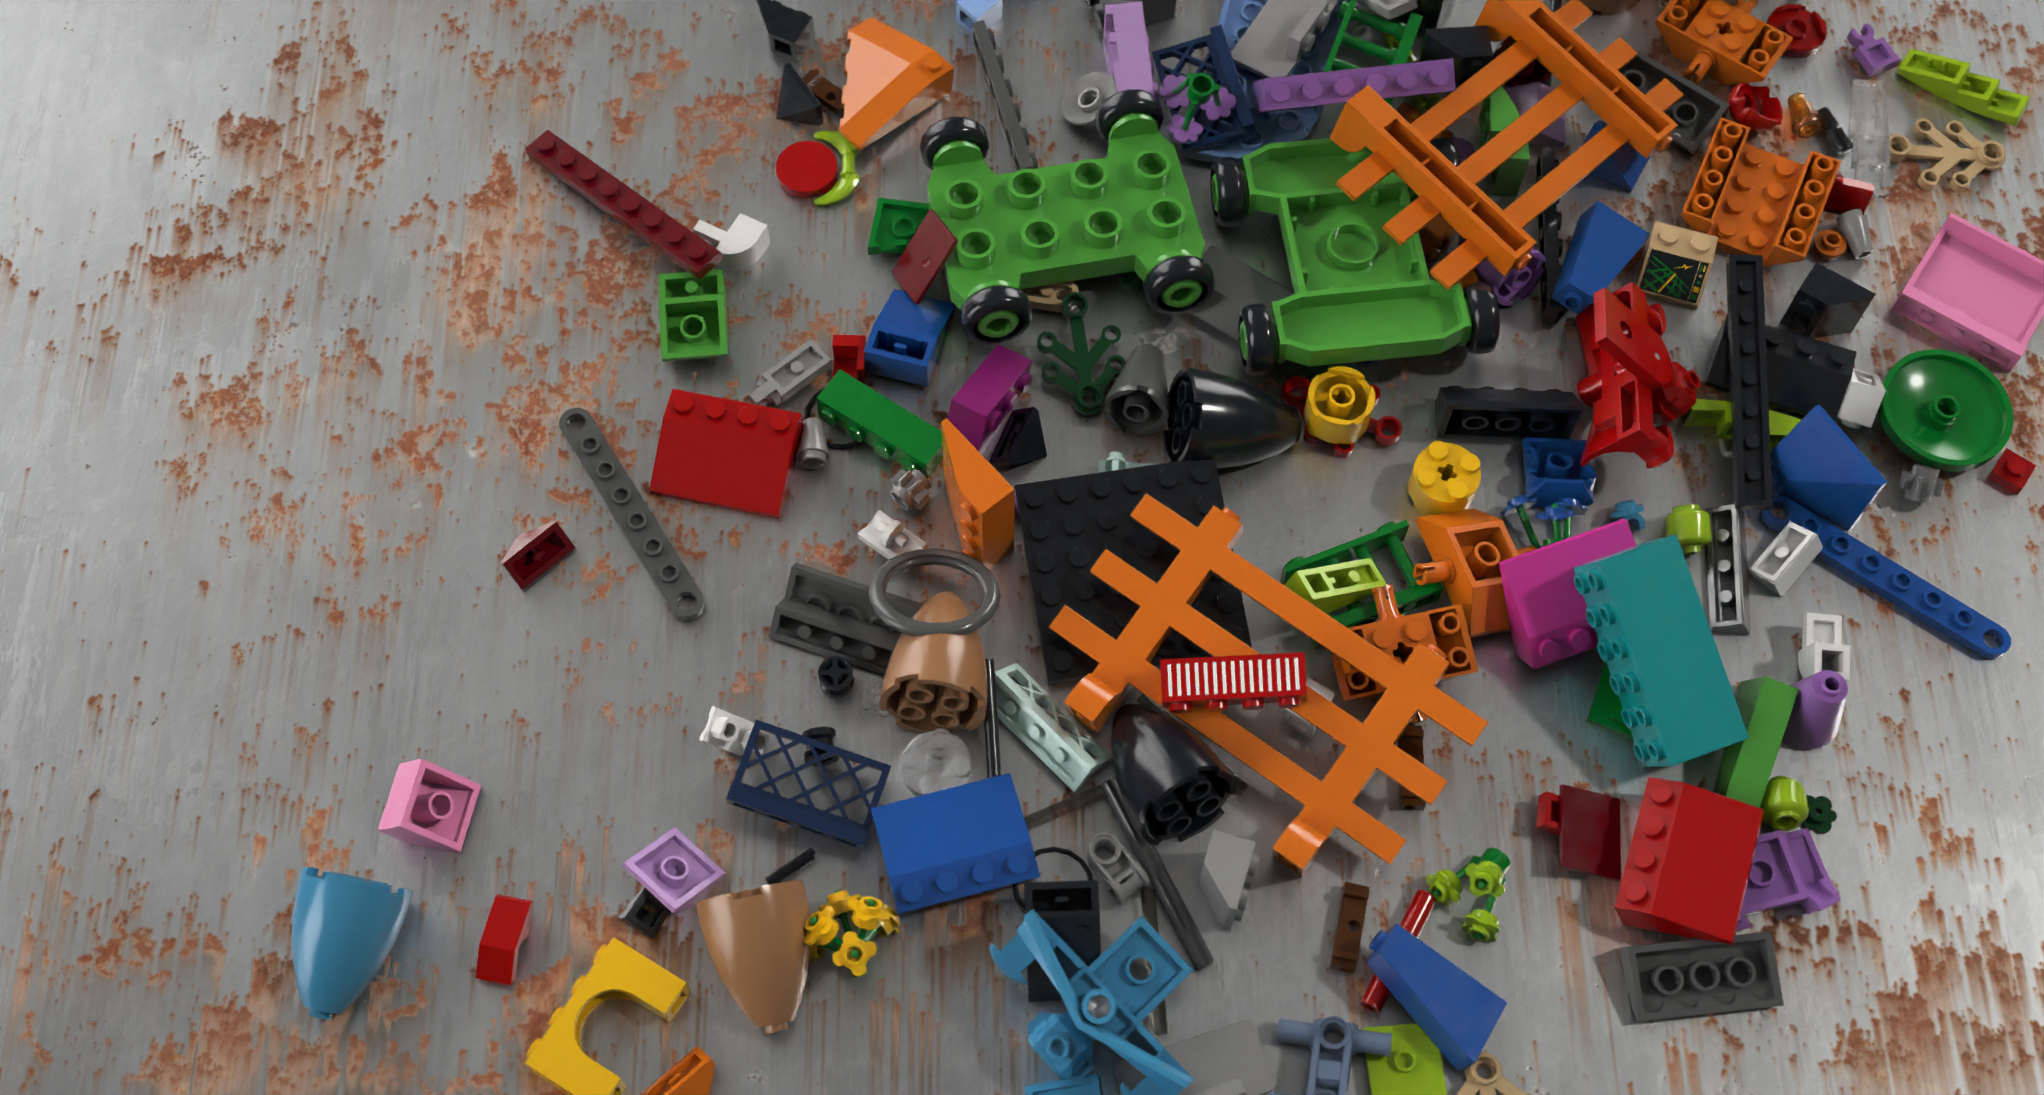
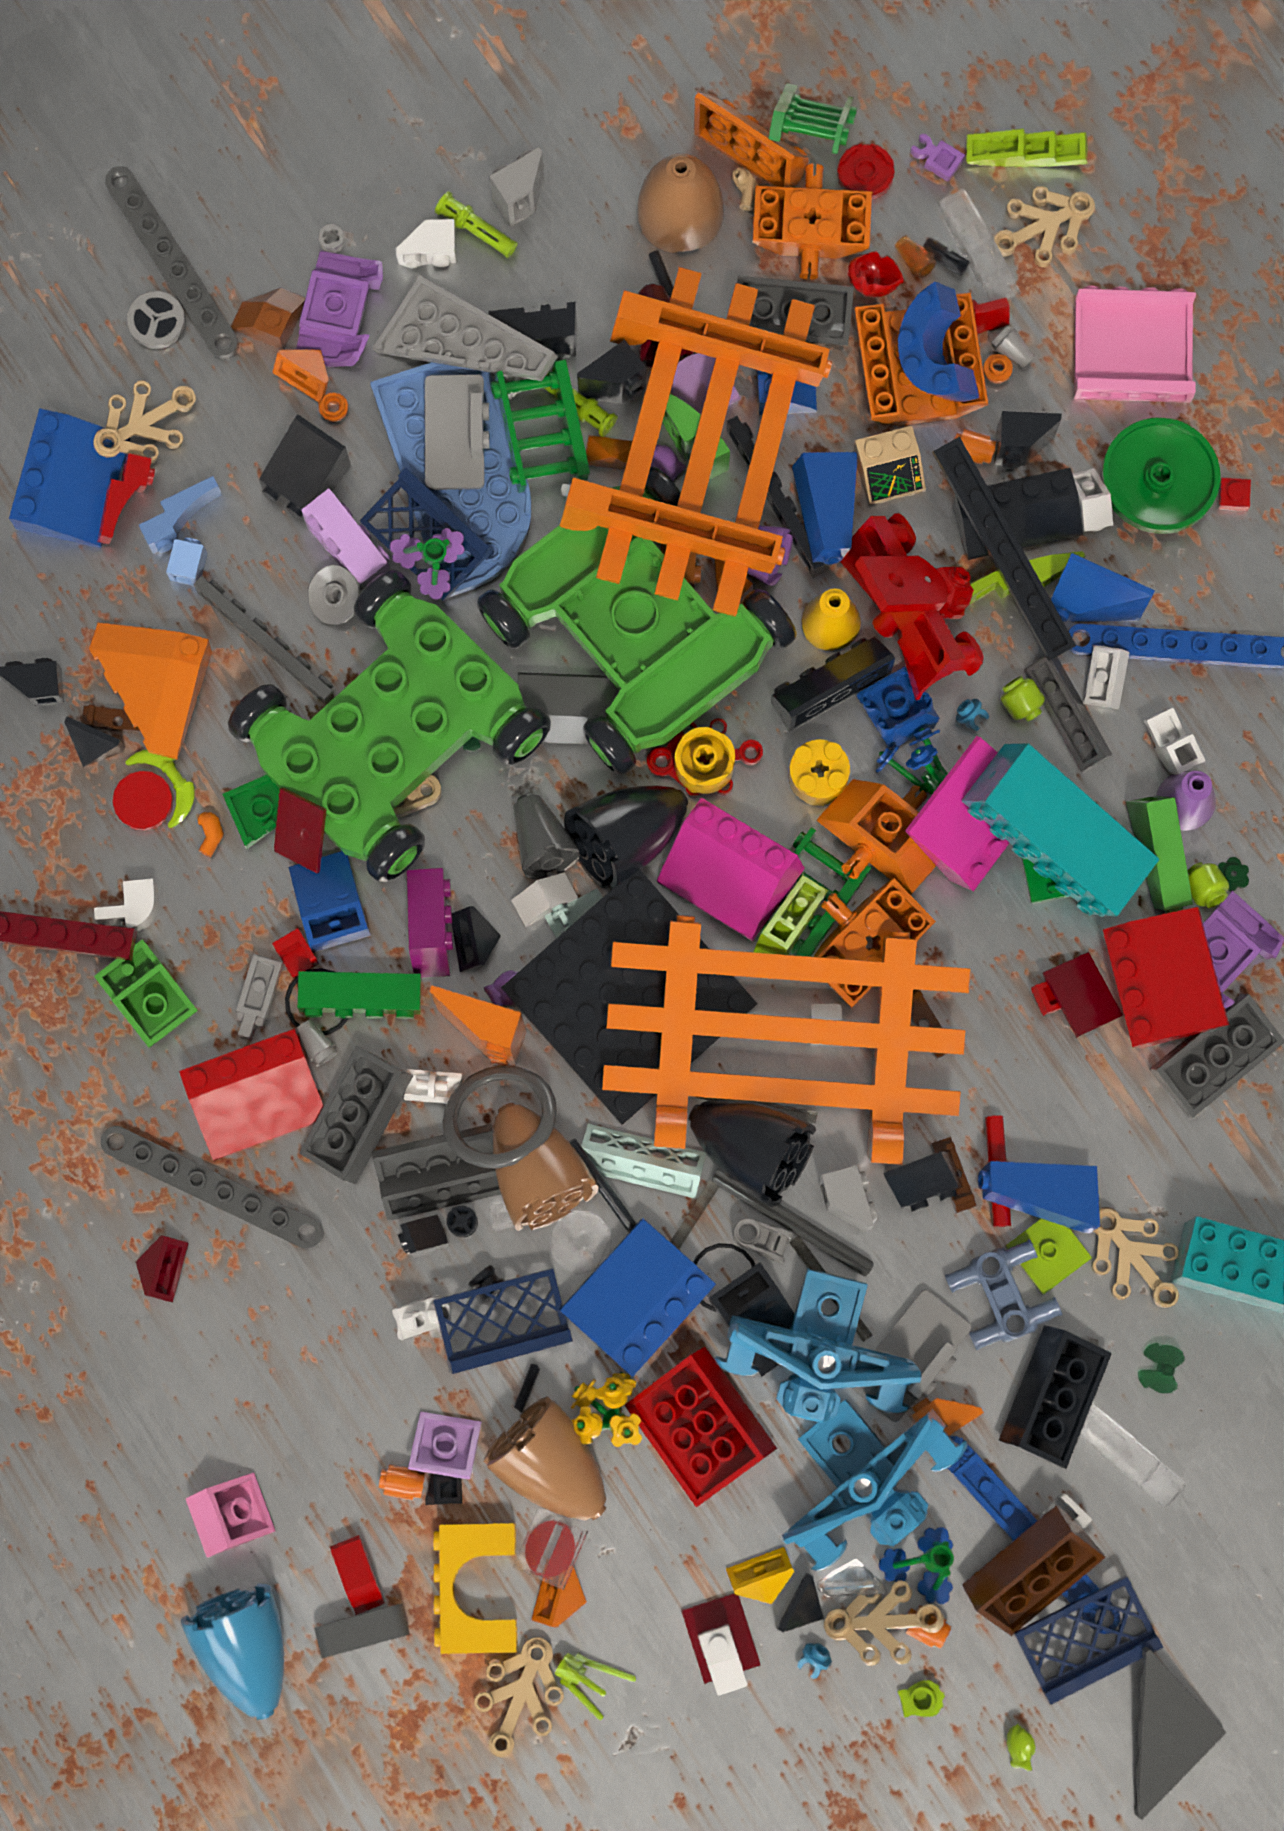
camera: 30 degrees left, 15 degrees up
light grey gear [890,469,931,510] -> none
dark green plant [1037,292,1126,415] -> none
red brick [1160,652,1307,714] -> none
medium lavender arch [1253,58,1456,113] -> none
lime plant [1426,848,1511,942] -> none
light grey gear [1898,464,1945,503] -> none
none -> orange arm [198,812,224,858]
none -> dark grey slope [299,1045,413,1184]
none -> dark grey beam [314,1603,410,1659]
none -> orange brick [378,1464,425,1500]
none -> black slope [397,1215,450,1259]
none -> white slope [511,872,578,927]
none -> clear piece [513,1509,588,1590]
none -> red slope [624,1346,778,1508]
none -> dark pink slope [656,798,805,941]
none -> yellow cone [802,588,861,651]
none -> black slope [884,1151,963,1212]
none -> blue brick [898,282,979,402]
none -> orange brick [954,429,997,465]

